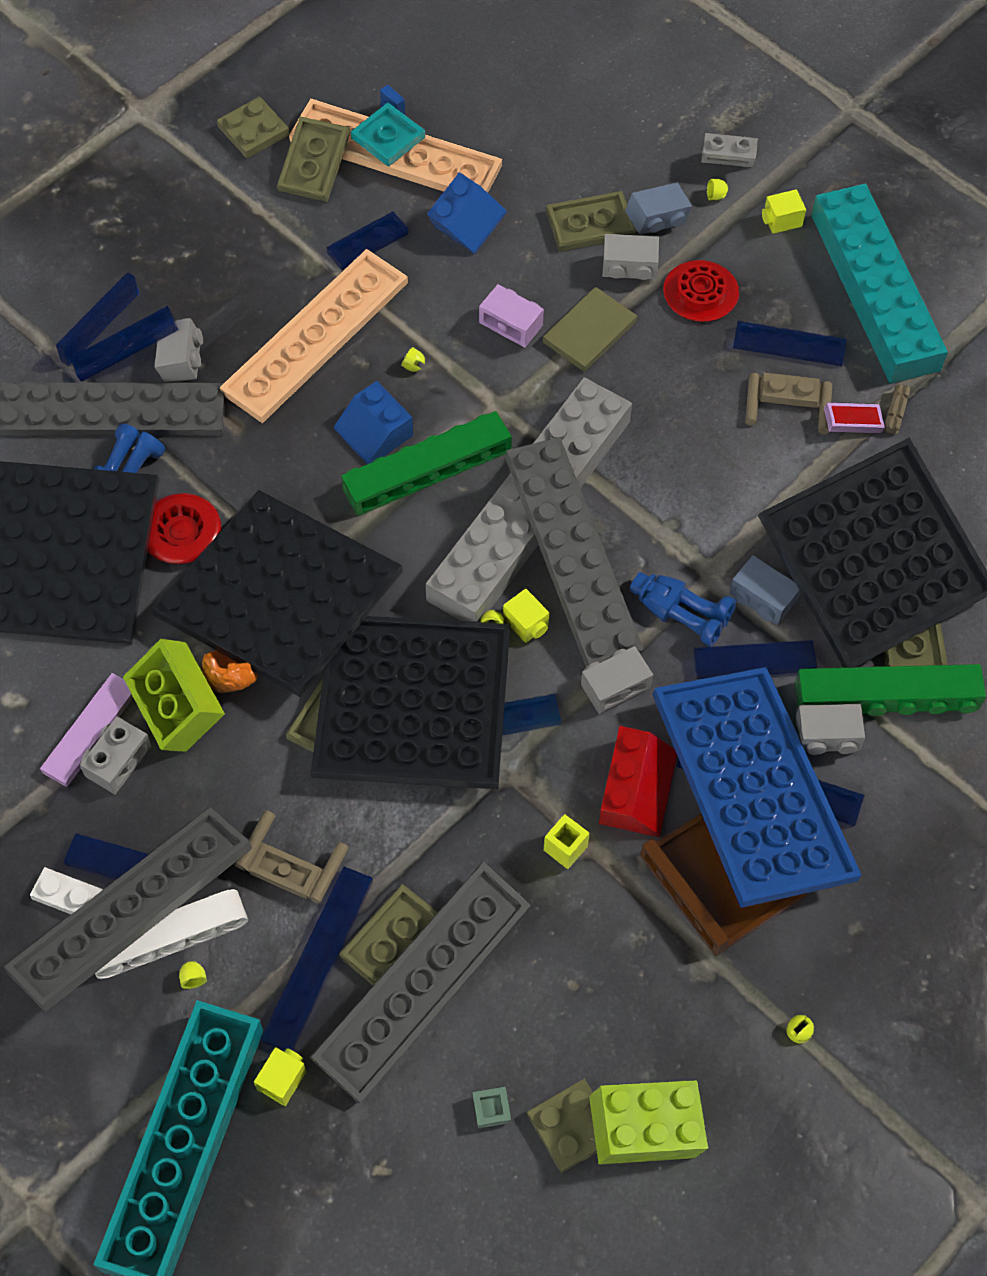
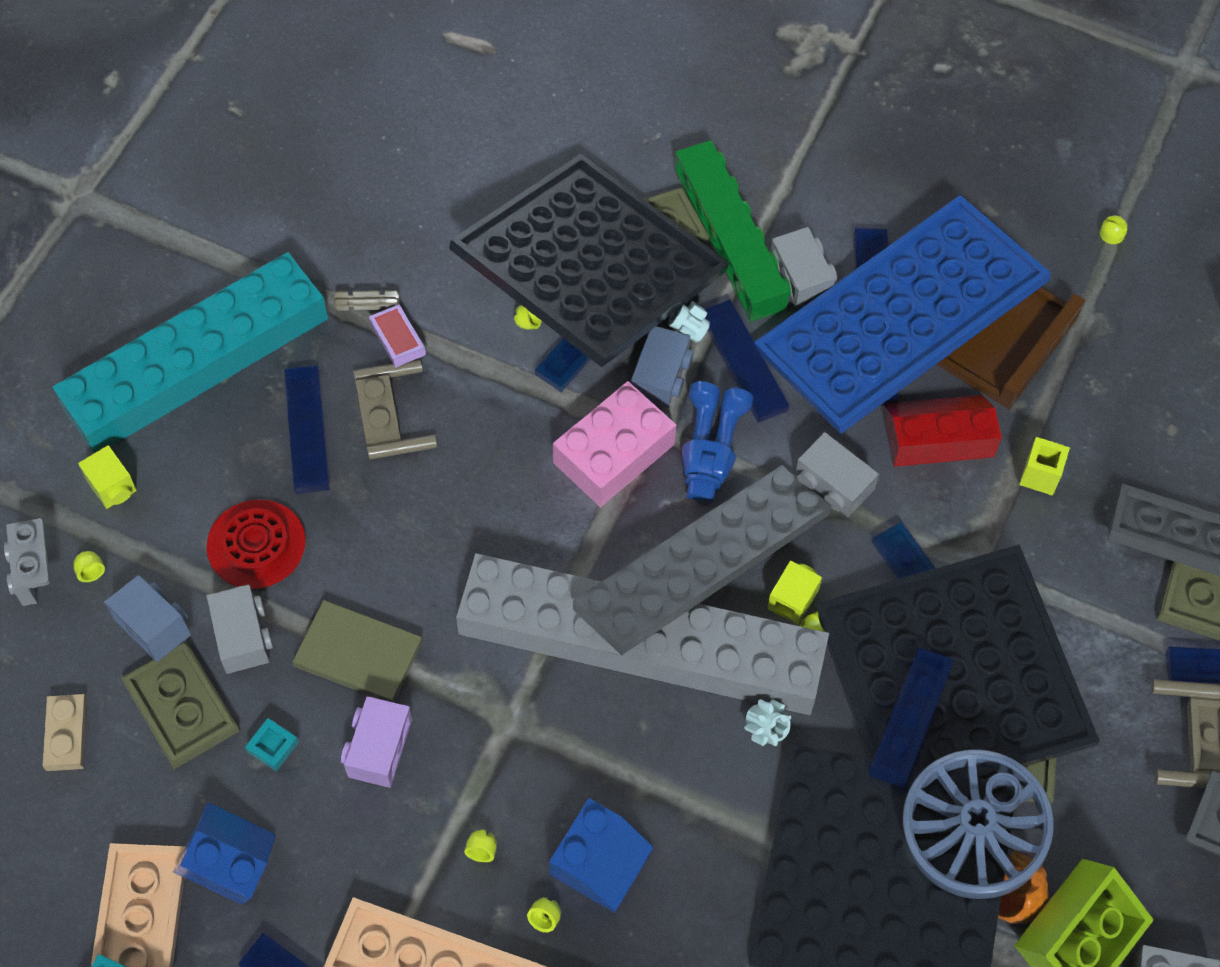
camera: 110 degrees left, 0 degrees up
green brick [341,411,512,517] -> none
none -> tan plate [43,694,87,771]
none -> teal plate [245,718,299,772]
none -> neon yellow hinge [527,897,561,932]
none -> bright pink brick [553,381,676,508]
none -> light aqua gear [668,301,710,343]
none -> light aqua gear [744,699,791,746]
none -> clear blue tile [869,648,954,788]
none -> sand blue piece [903,750,1053,899]

